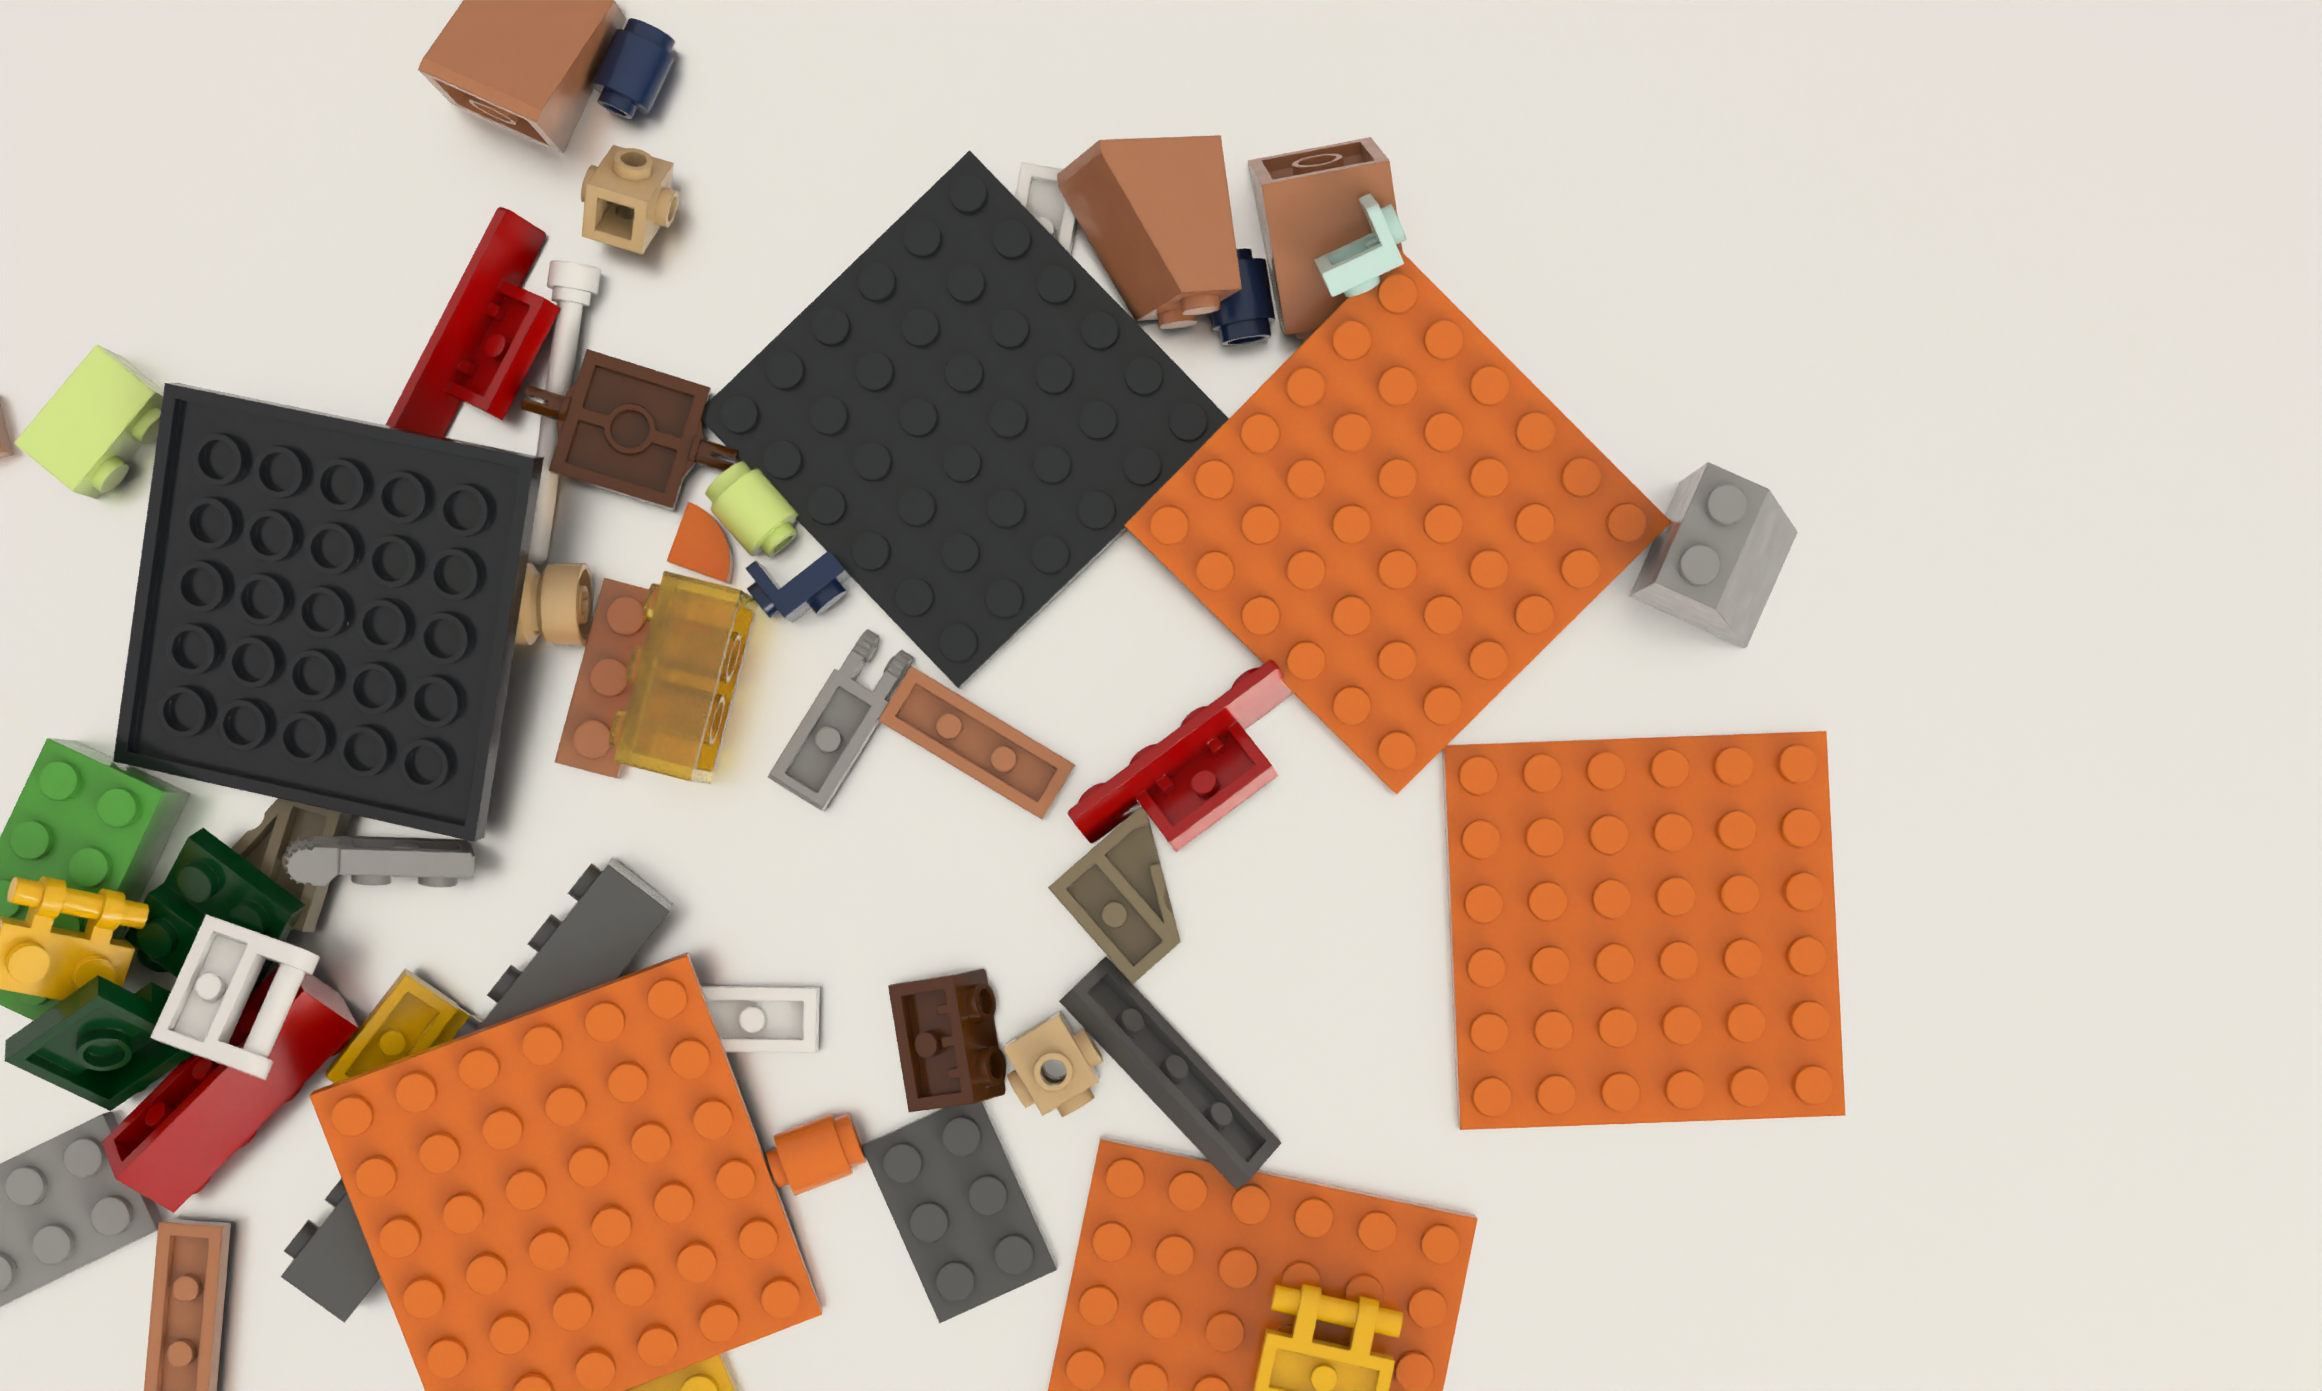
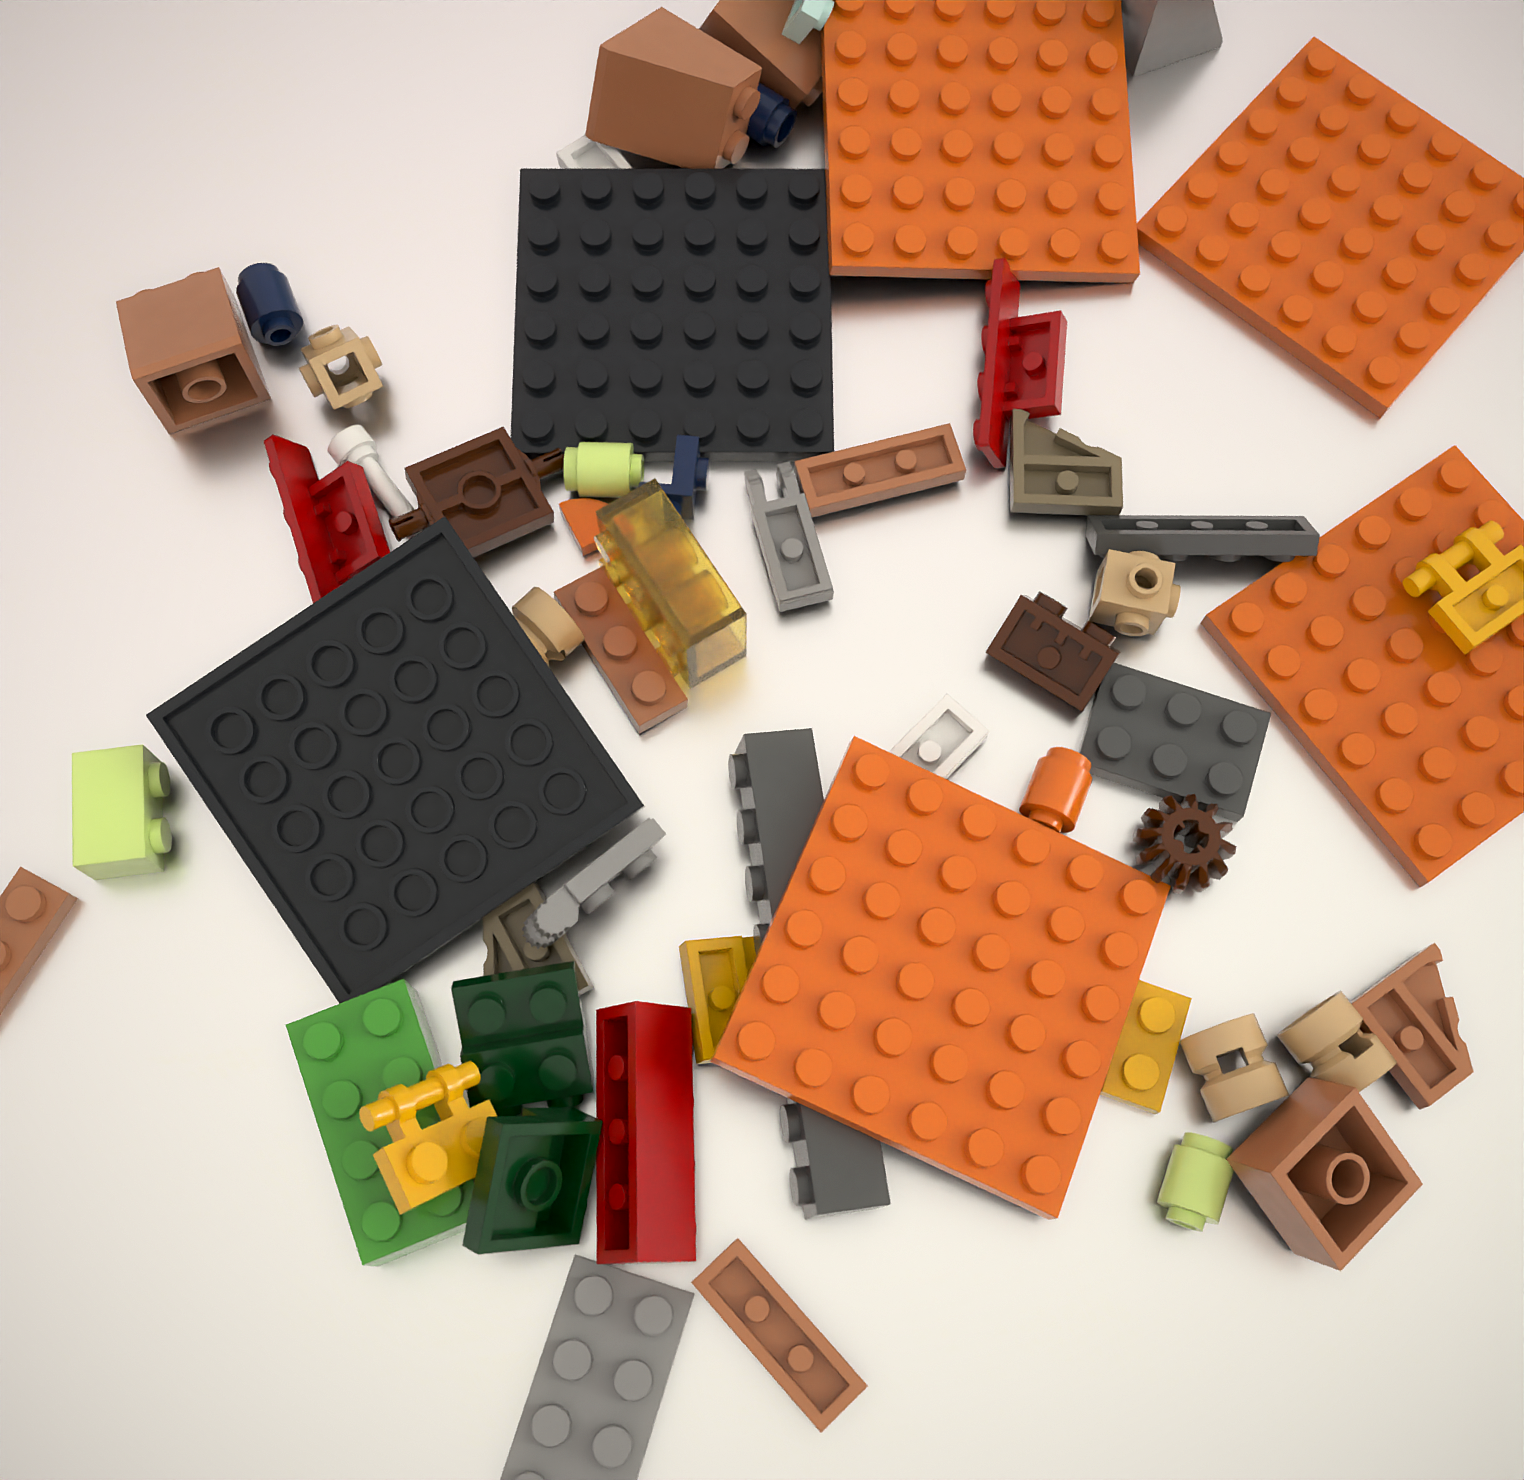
camera: 50 degrees left, 15 degrees down
white plate [150,914,320,1080] -> none
none -> reddish brown gear [1133,793,1237,894]

